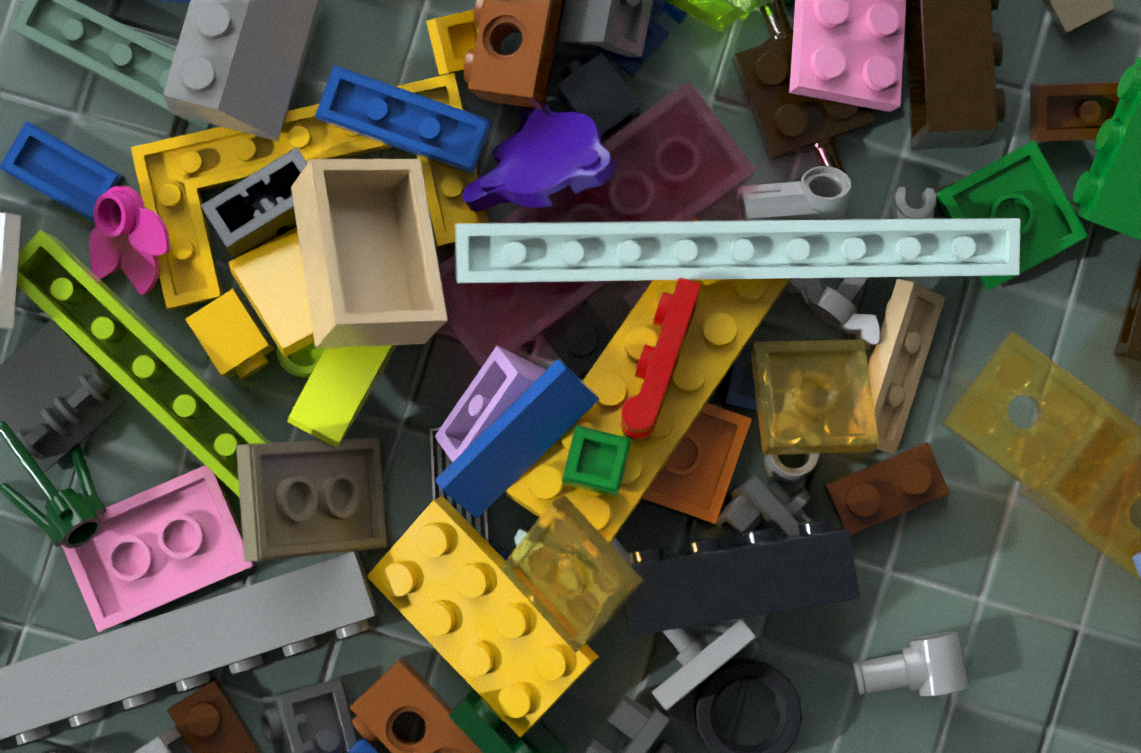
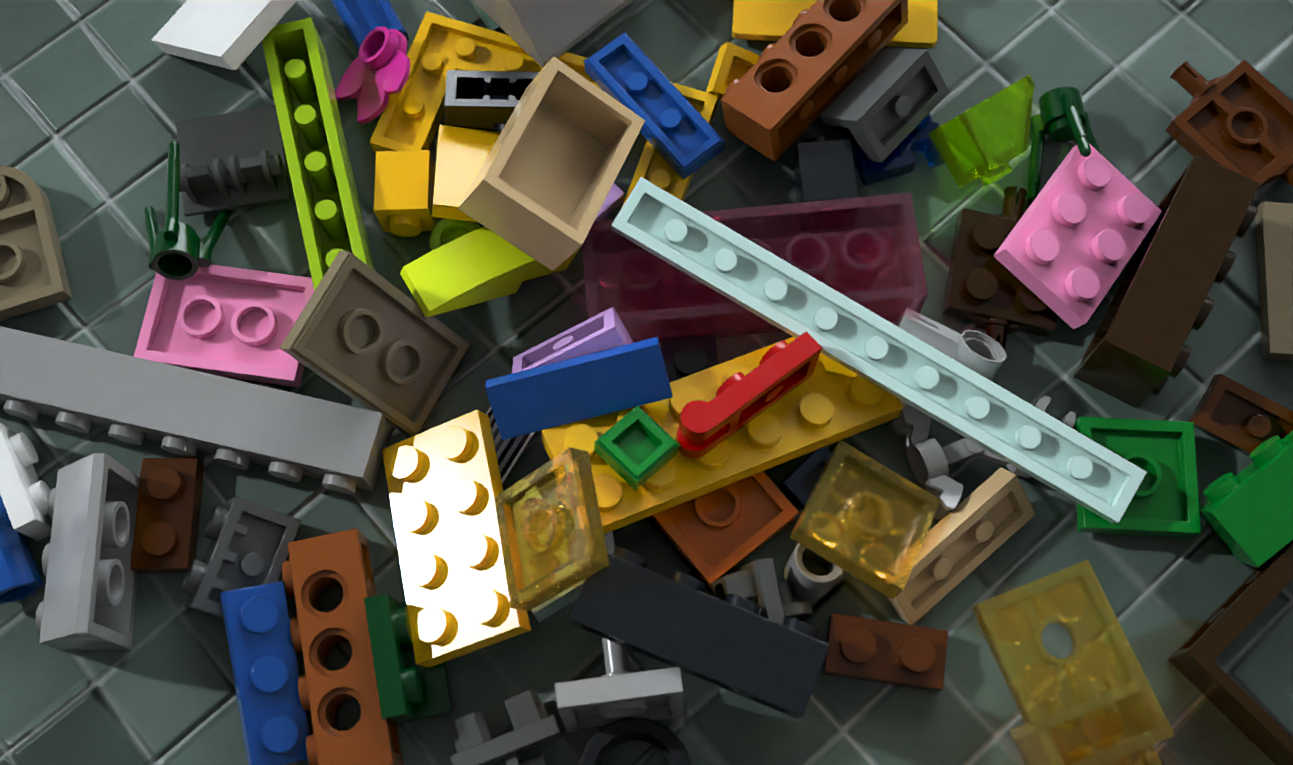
camera: 35 degrees right, 15 degrees down
dark purple tile [462,102,616,212] -> none

